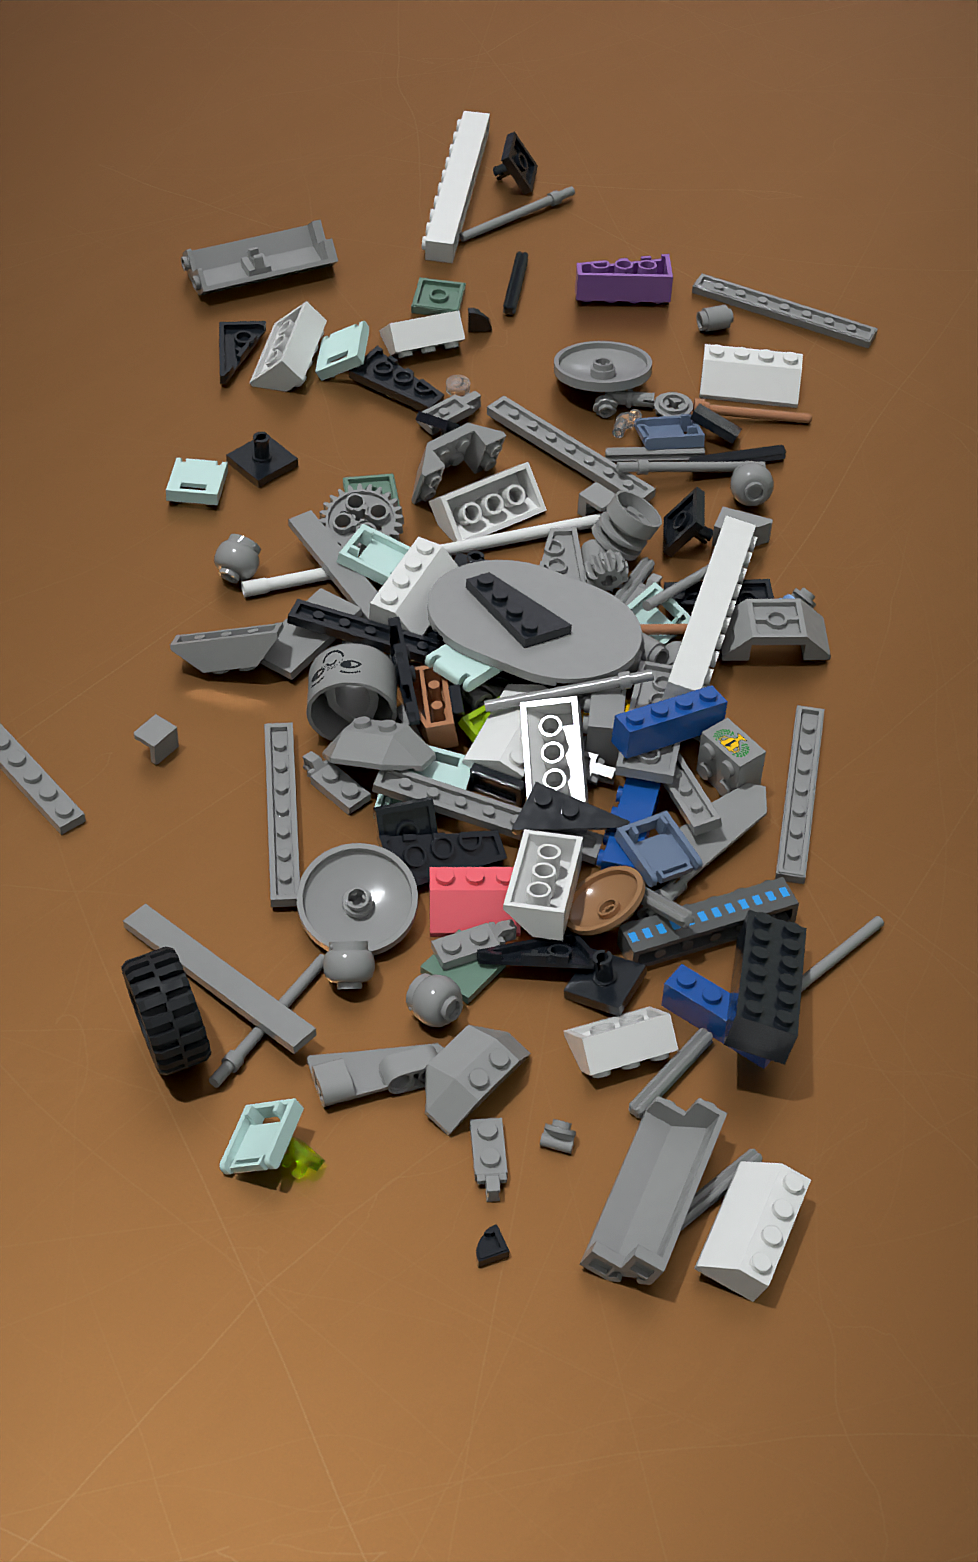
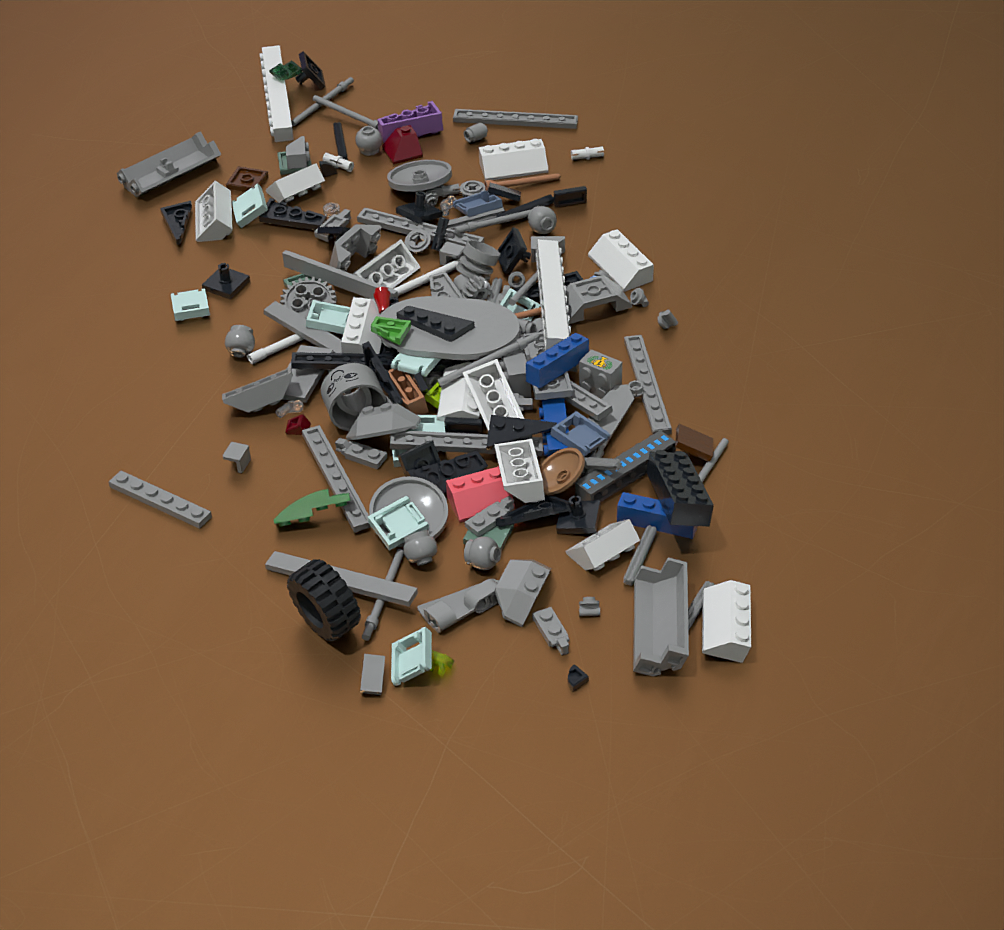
camera: 15 degrees left, 5 degrees down
none -> reddish brown tile [226,166,268,192]
none -> clear green slope [269,60,302,80]
none -> green slope [273,488,351,526]
none -> clear arm [276,400,304,418]
none -> light grey tile [282,250,398,300]
none -> dark red slope [285,414,311,435]
none -> light grey slope [286,136,310,169]
none -> light grey bar [313,95,378,130]
none -> white pin [323,153,354,172]
none -> light grey piece [355,126,382,155]
none -> light grey slope [360,654,385,695]
none -> light aqua container [368,496,429,550]
none -> bright green wing [371,316,411,345]
none -> red cone [373,287,391,314]
none -> dark red slope [382,125,423,165]
none -> black tile [396,191,443,224]
none -> light grey gear [405,229,431,254]
none -> black axle [431,217,449,251]
none -> light grey cone [508,272,525,288]
none -> black tile [554,186,587,208]
none -> white pin [571,146,604,160]
none -> white slope [588,229,654,292]
none -> light grey plate [628,381,645,397]
none -> light grey plate [630,288,649,307]
none -> light grey plate [658,310,678,329]
none -> reddish brown tile [675,424,713,462]

